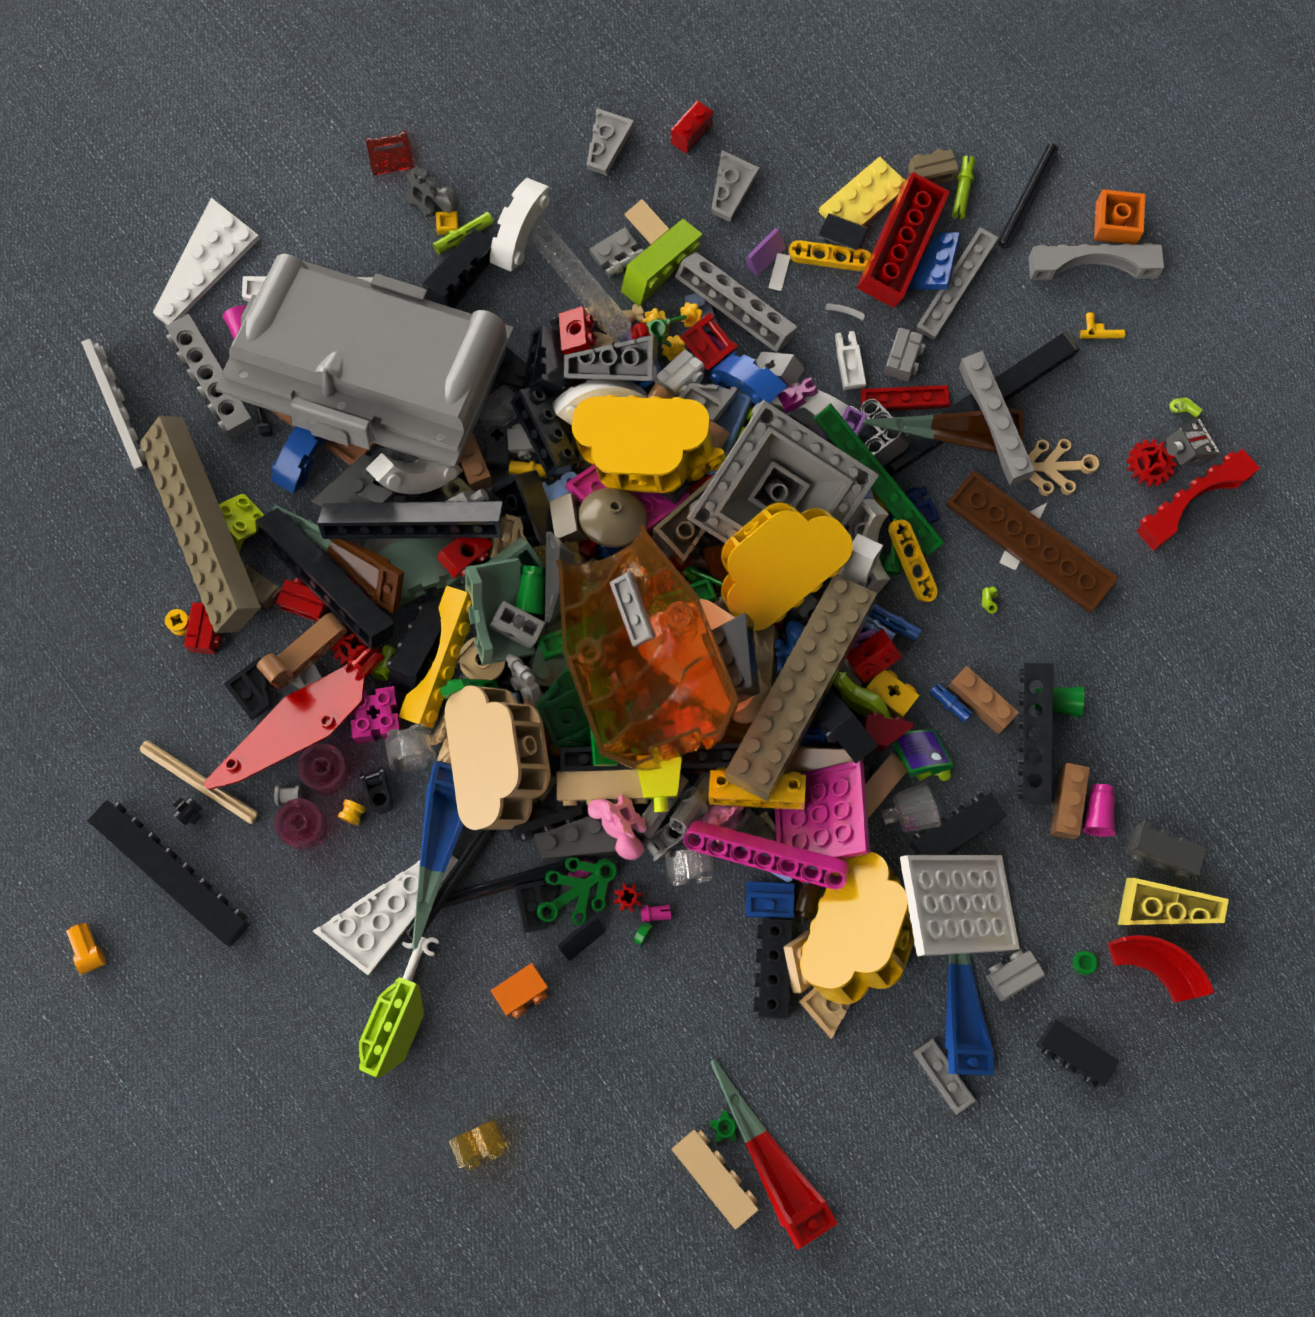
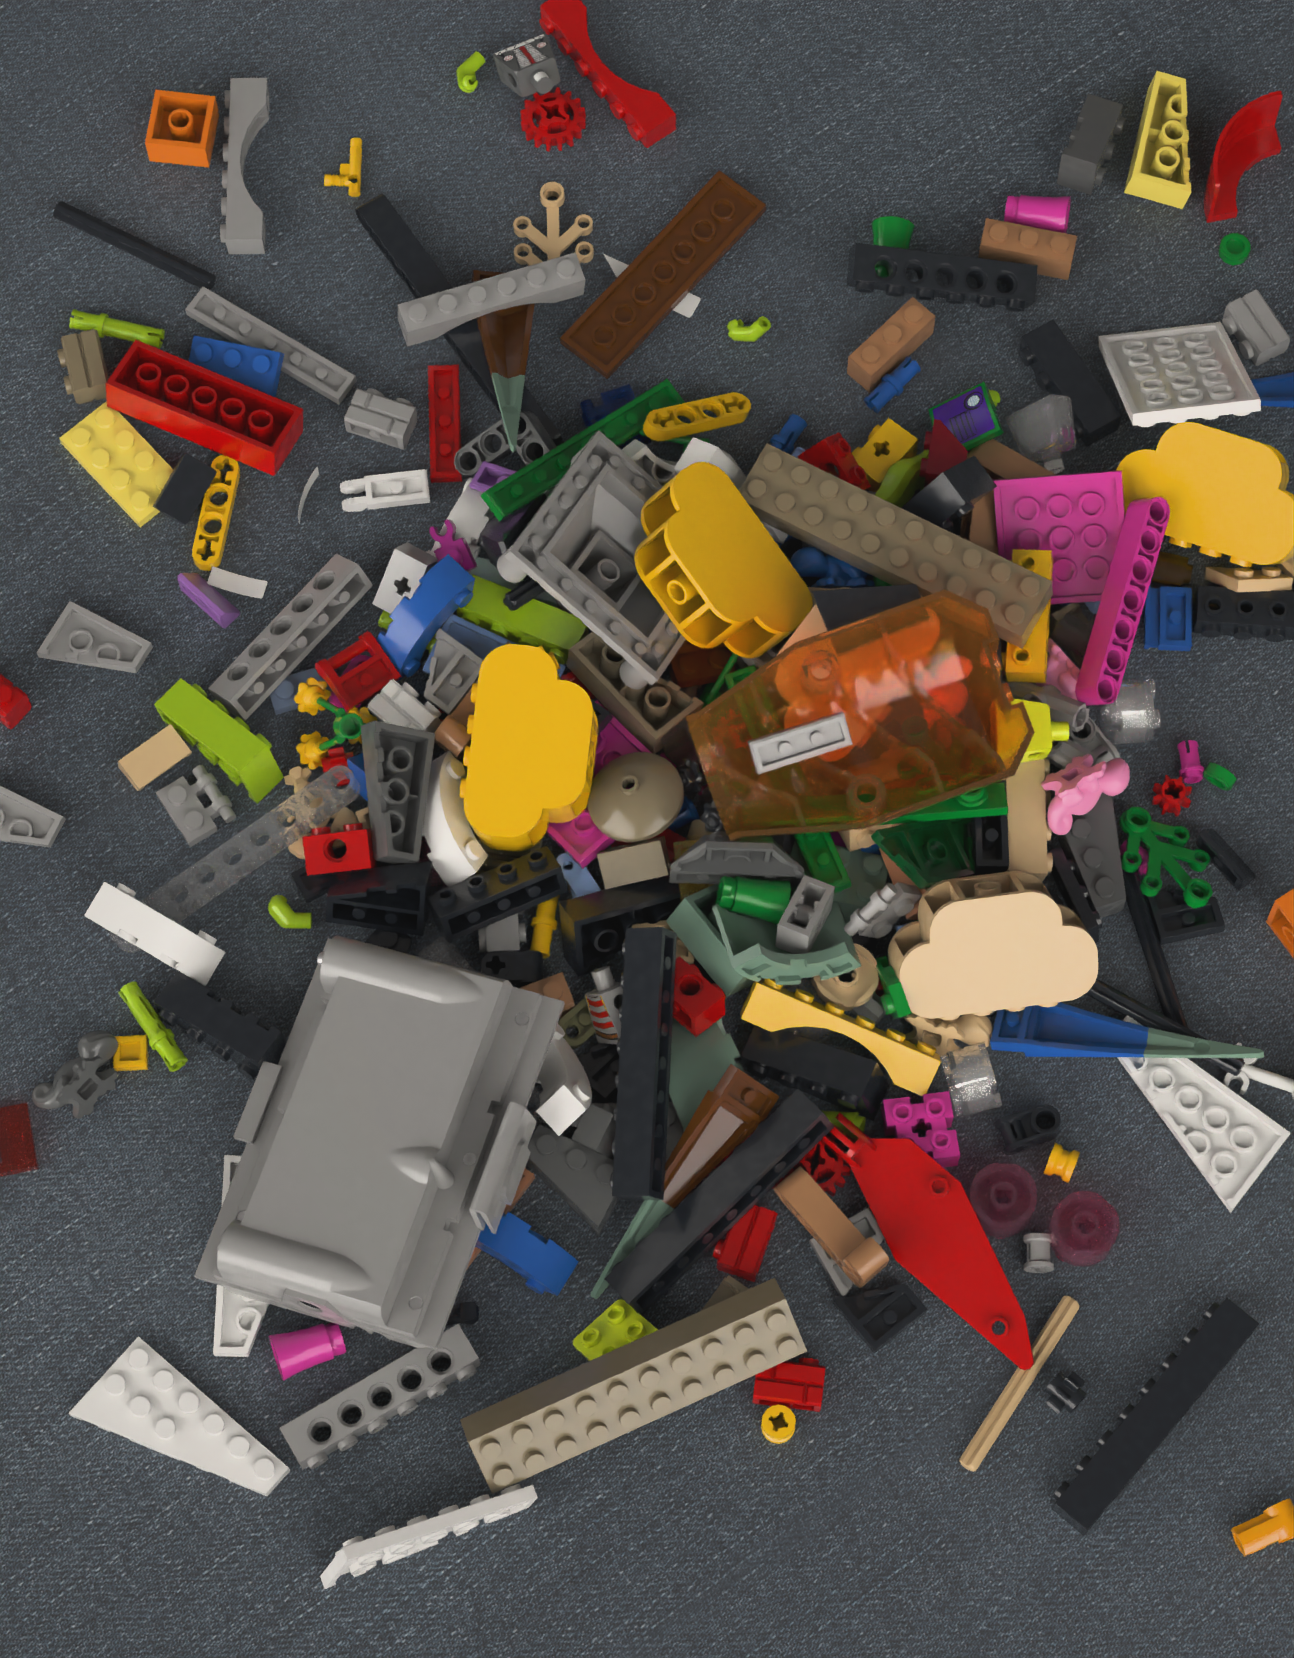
camera: 85 degrees left, 5 degrees down
none -> lime arm [268,895,312,929]

